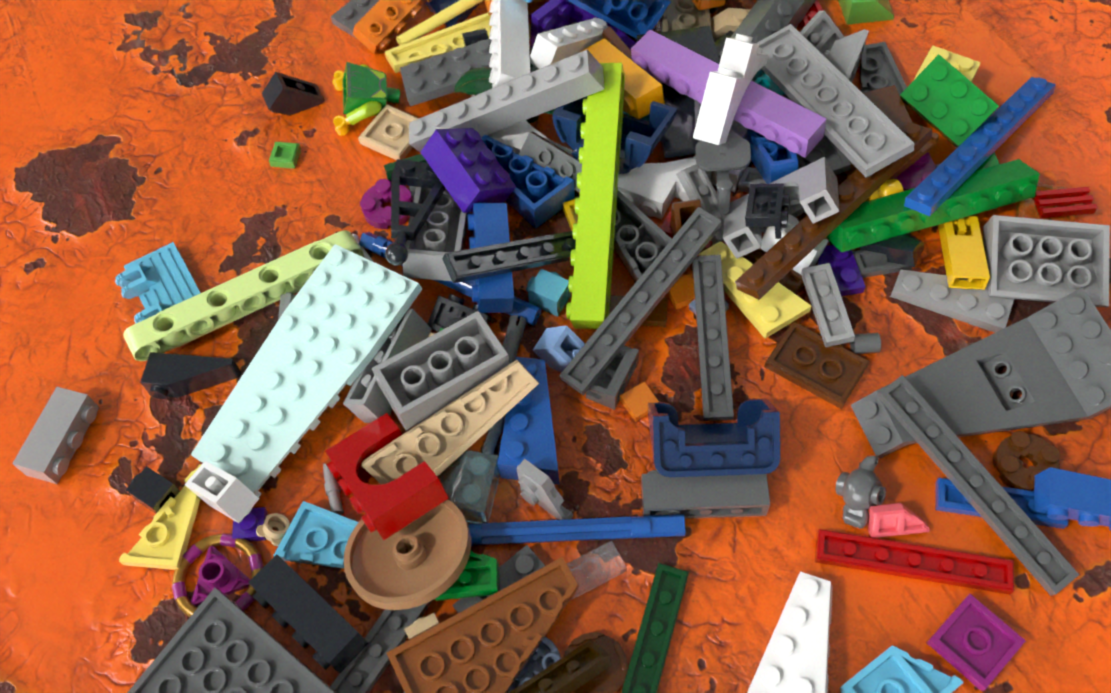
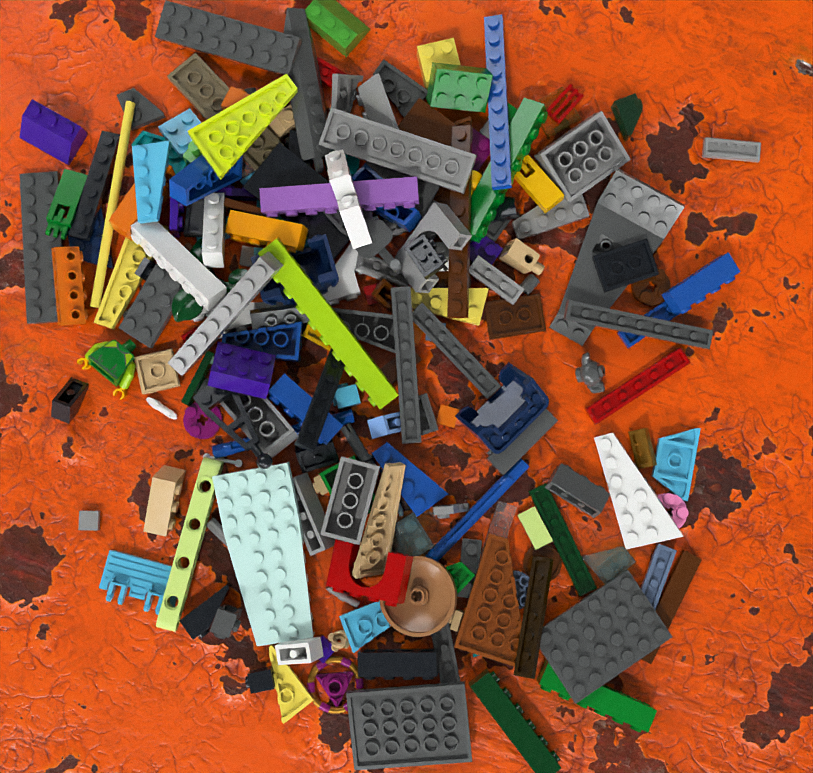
camera: 55 degrees left, 25 degrees up
light grey brick [12,387,99,484] -> none
bright green tile [269,142,301,169] -> none
coral tile [868,503,929,538] -> none
magenta plate [926,594,1026,691] -> none
none -> light grey tile [78,510,100,531]
none -> tan wedge [143,465,186,537]
none -> white piece [146,397,178,420]
none -> dark grey brick [210,603,243,639]
none -> tan torso [498,238,545,275]
none -> yellowish green tile [517,506,553,550]
none -> dark grey brick [545,463,610,518]
none -> black tile [592,238,659,293]
none -> pearl gold plate [628,428,657,469]

